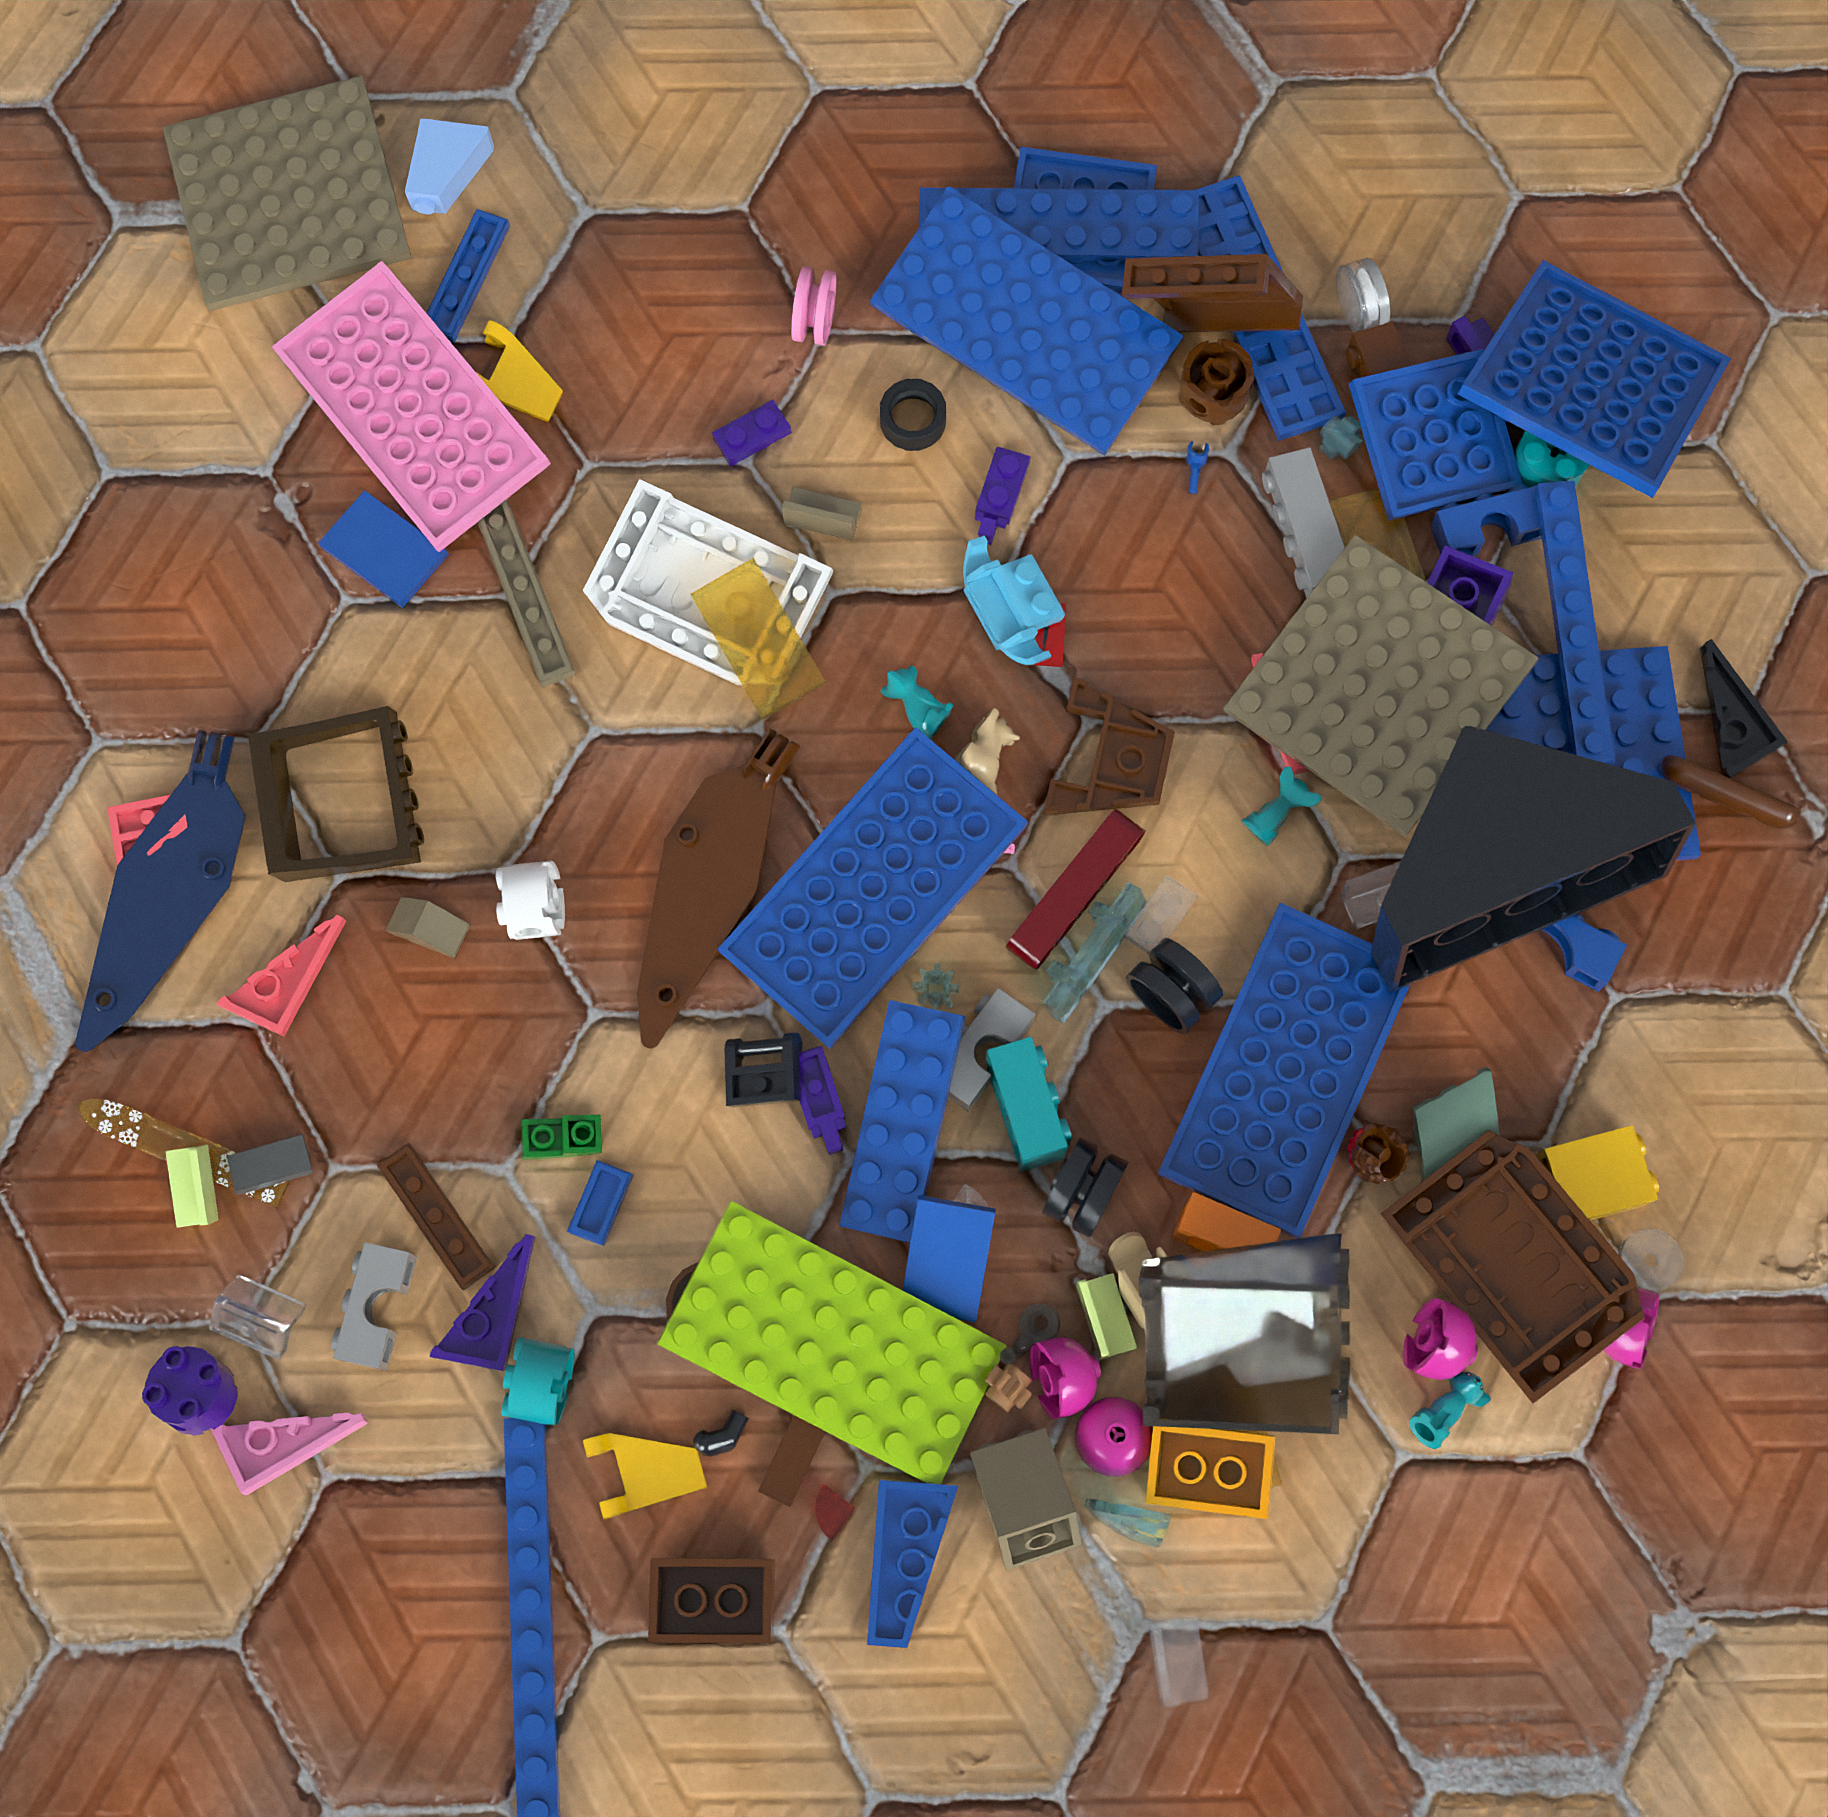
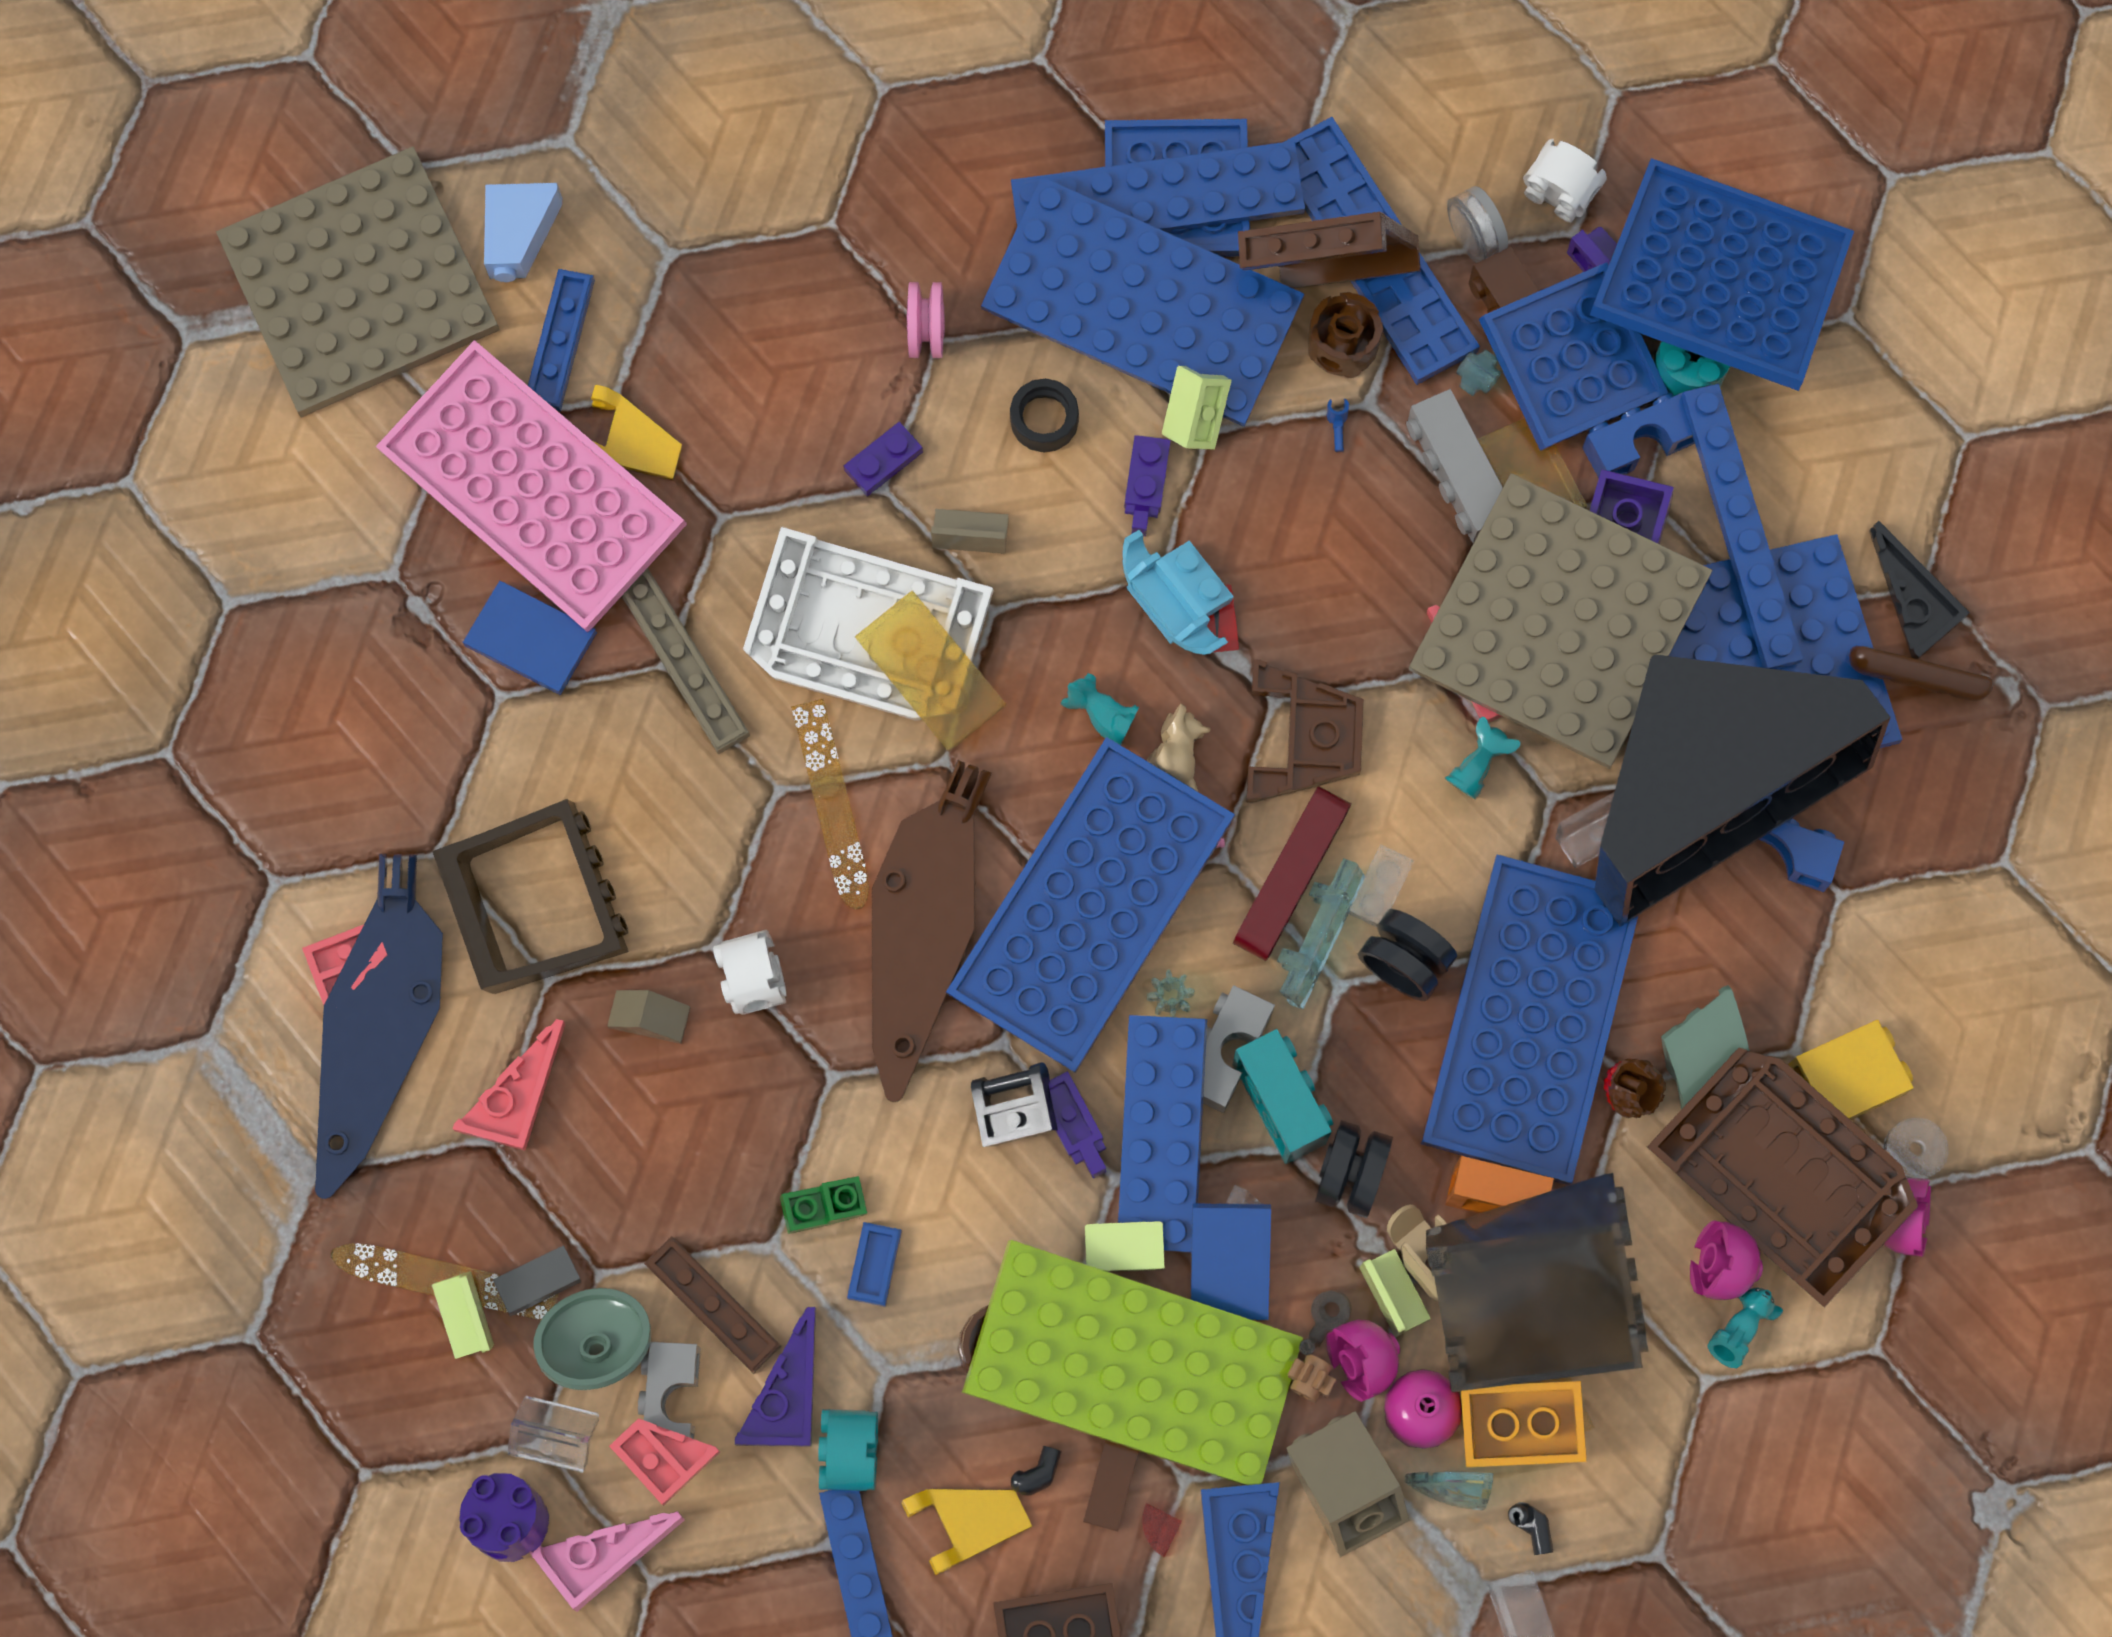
camera: 10 degrees left, 0 degrees up
none -> sand green dish [534,1288,651,1390]
none -> coral wing [609,1418,720,1506]
none -> clear yellow piece [791,699,869,910]
none -> yellowish green panel [1085,1221,1165,1272]
none -> yellowish green panel [1162,366,1232,450]
none -> black arm [1508,1502,1554,1555]
none -> white brick [1523,139,1607,223]

